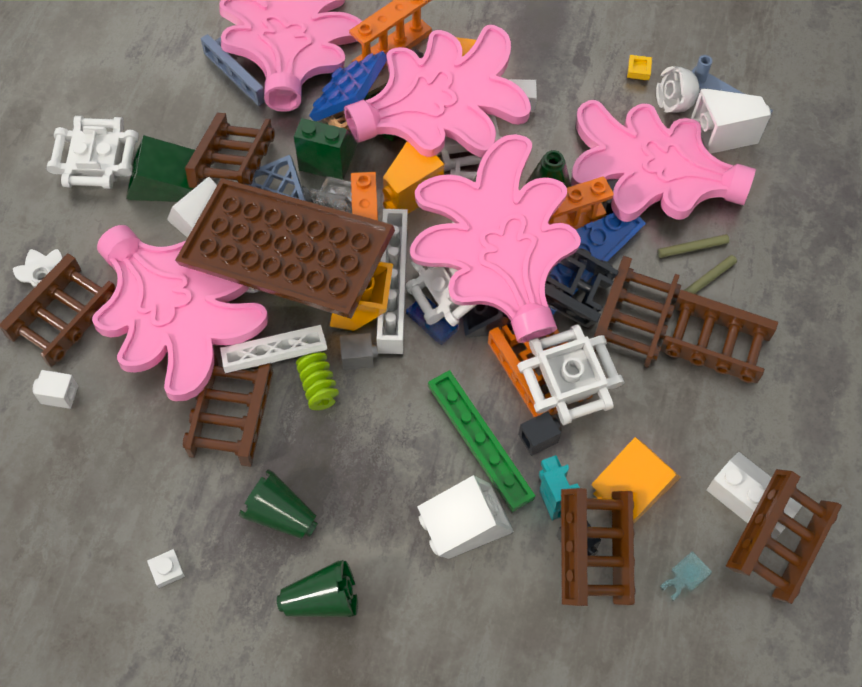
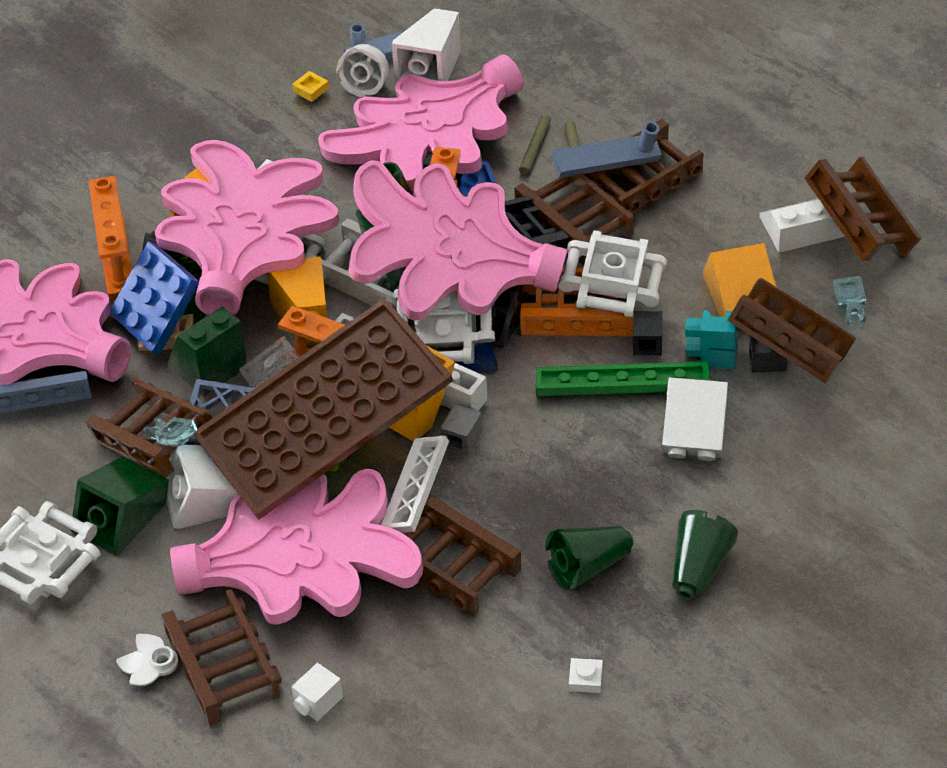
camera: 55 degrees left, 15 degrees down
lime piece [295,352,339,410] -> none
none -> clear light blue plate [143,417,197,447]
none -> sand blue piece [551,121,662,178]

